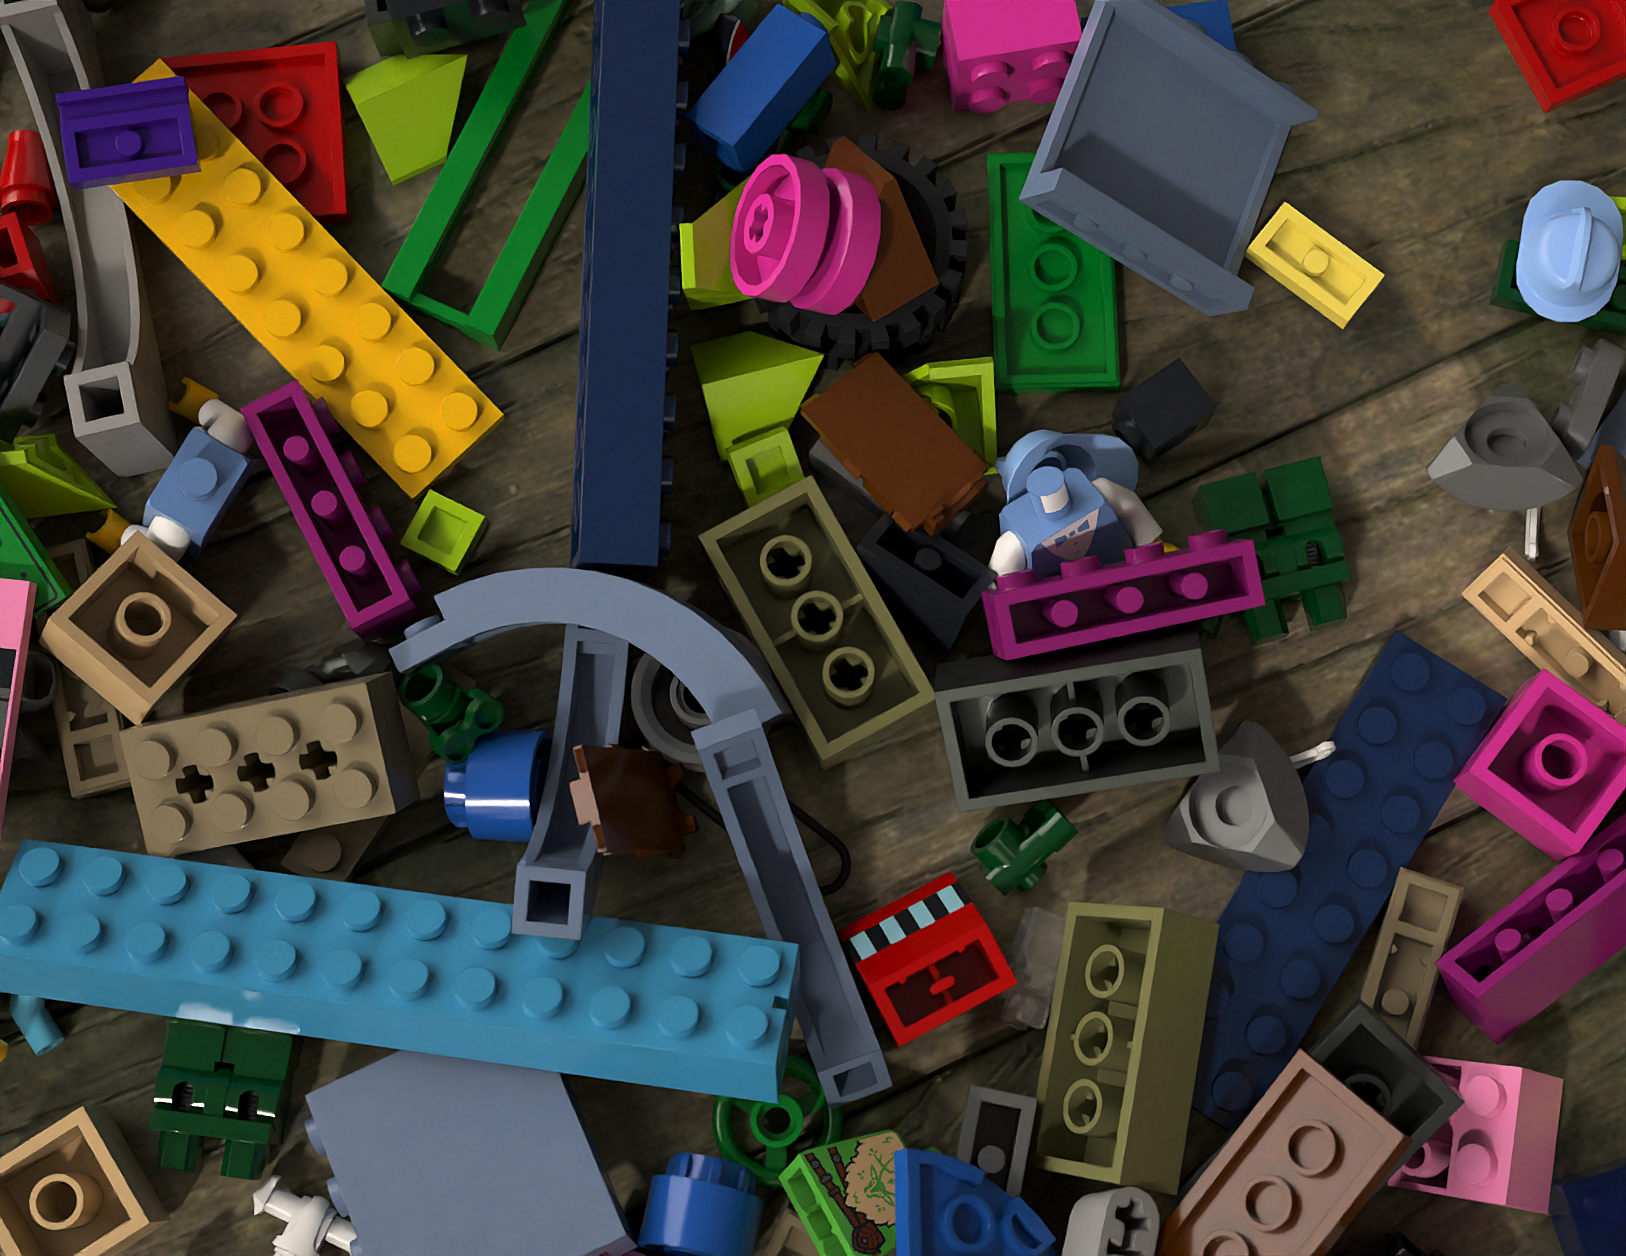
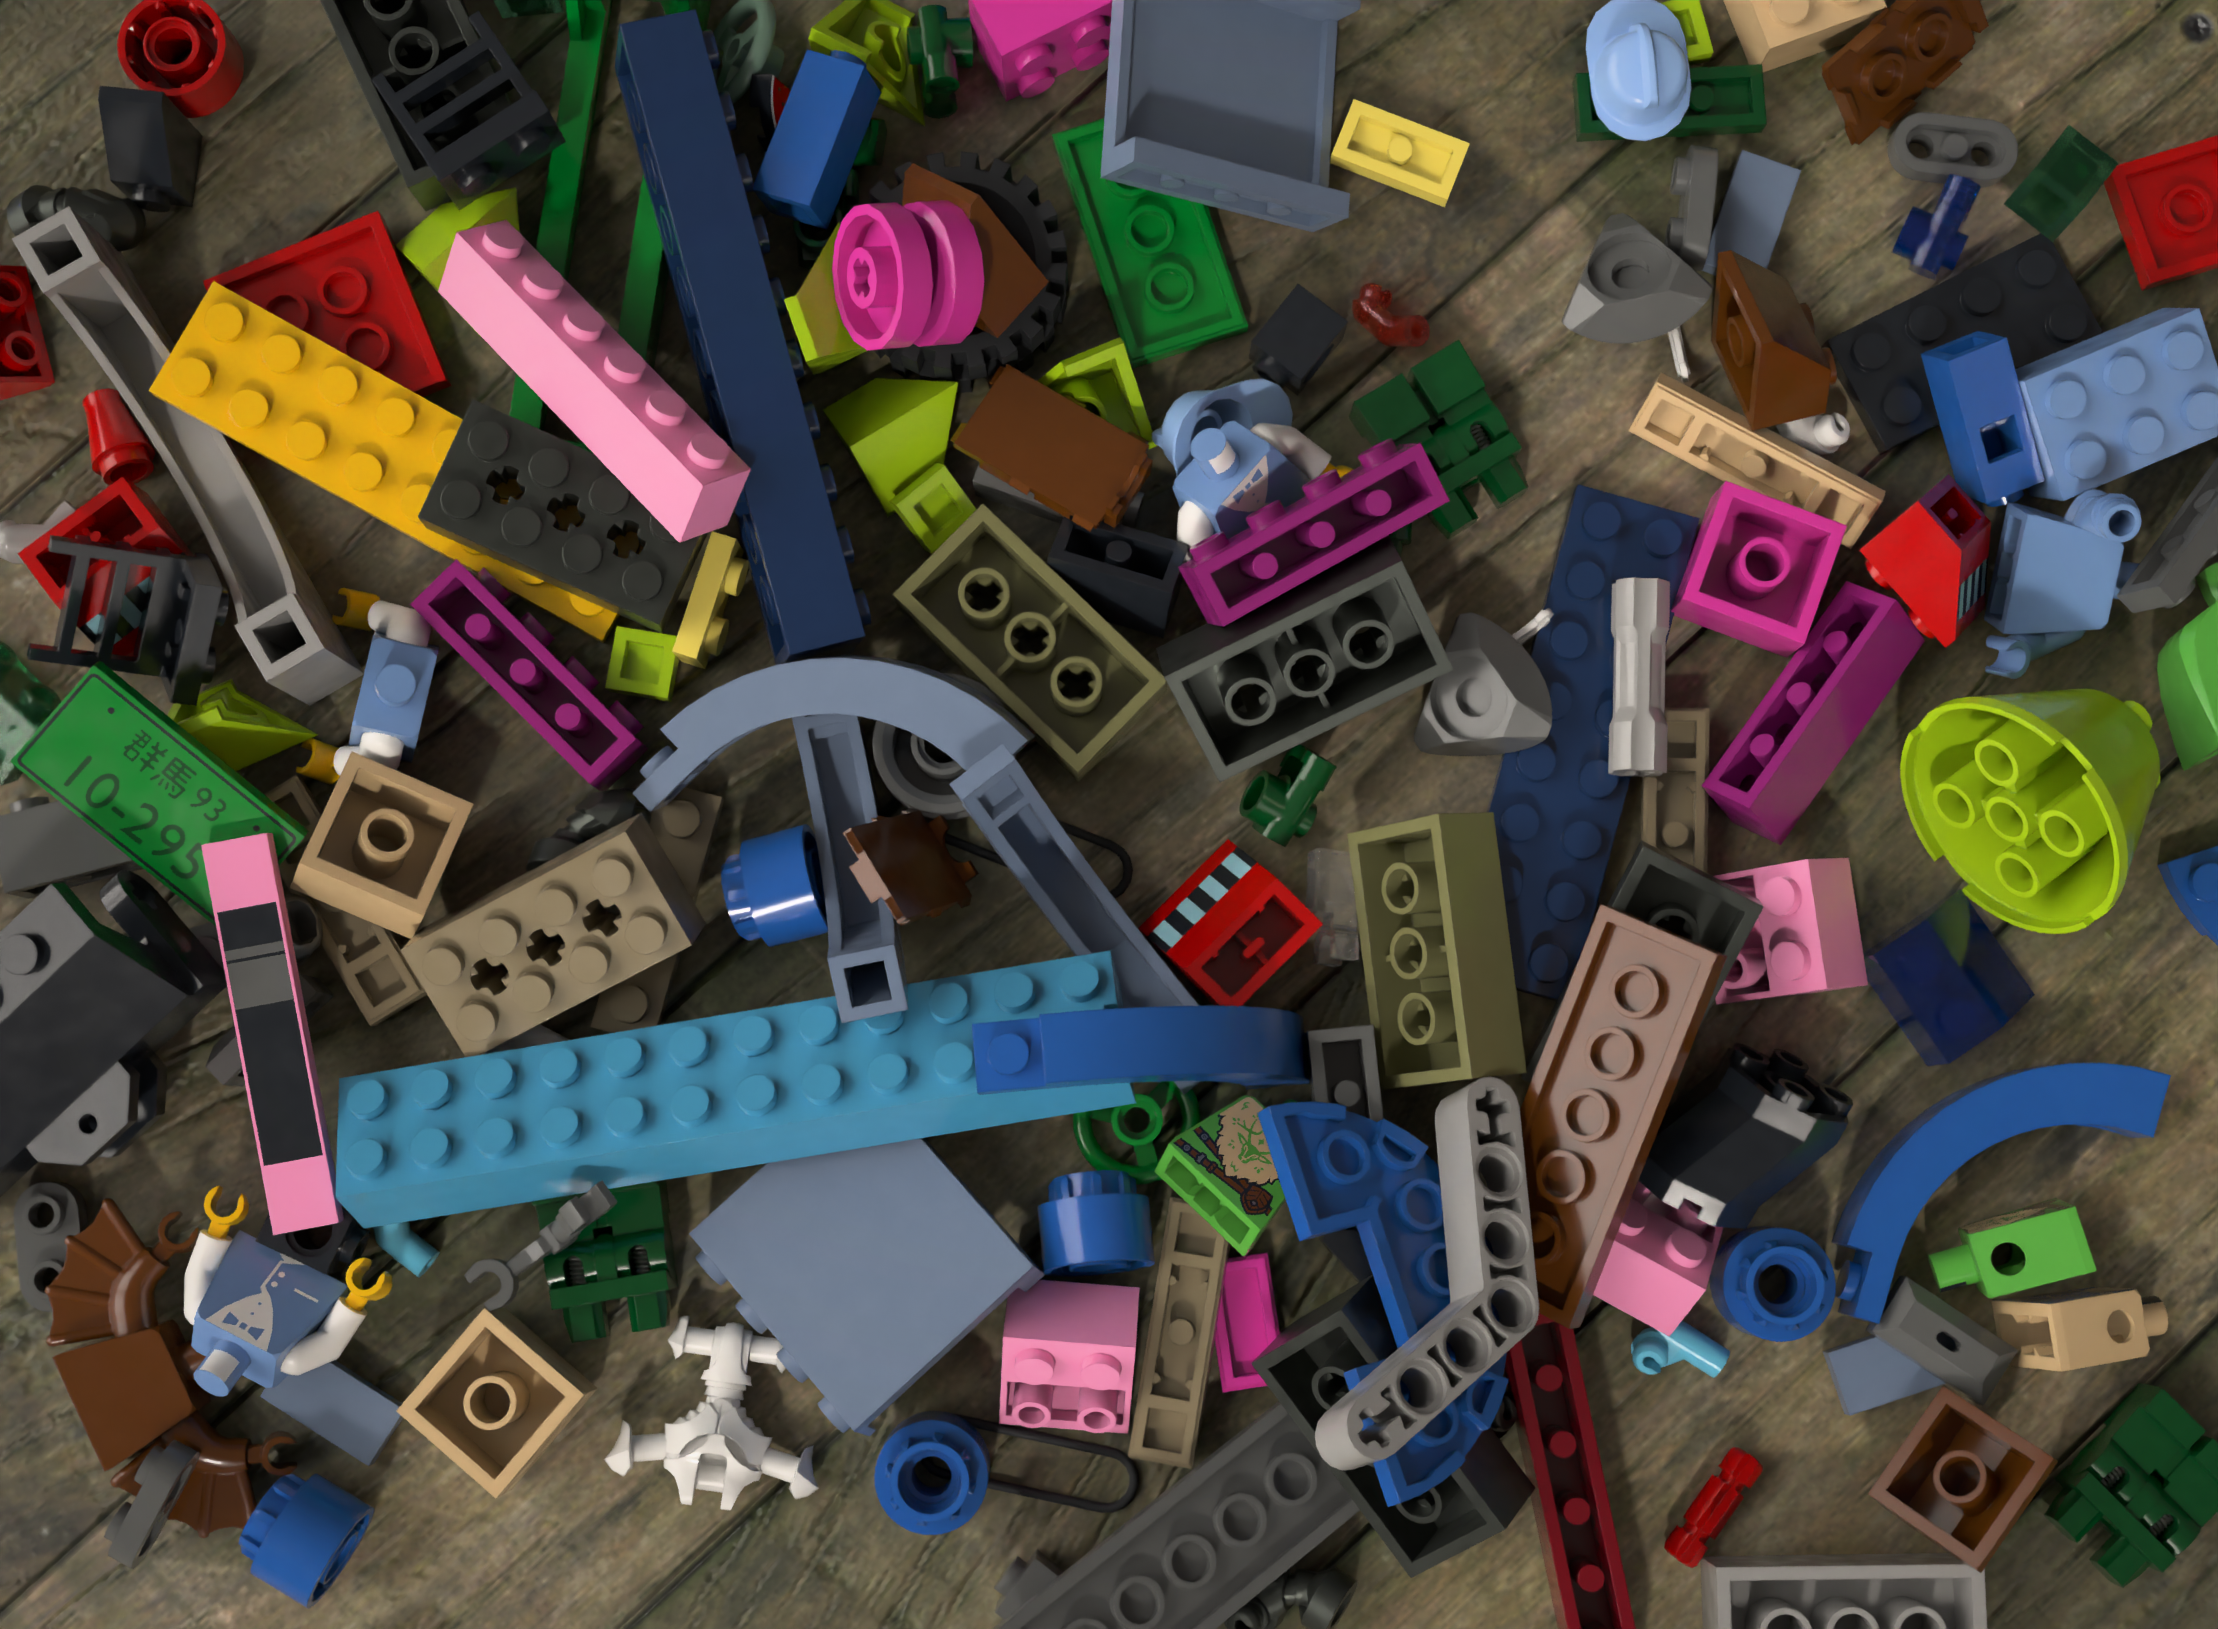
camera: 20 degrees left, 5 degrees up
dark purple plate [55,76,202,190] -> none
dark green plate [399,663,504,765] -> none
none -> pearl dark grey brick [418,399,708,633]
none -> bright pink brick [438,220,751,543]
none -> dark grey piece [464,1180,617,1311]
none -> light yellow plate [672,531,749,669]
none -> blue arch [972,1006,1310,1095]
none -> clear red arm [1352,283,1430,347]
none -> light grey axle [1608,577,1670,777]

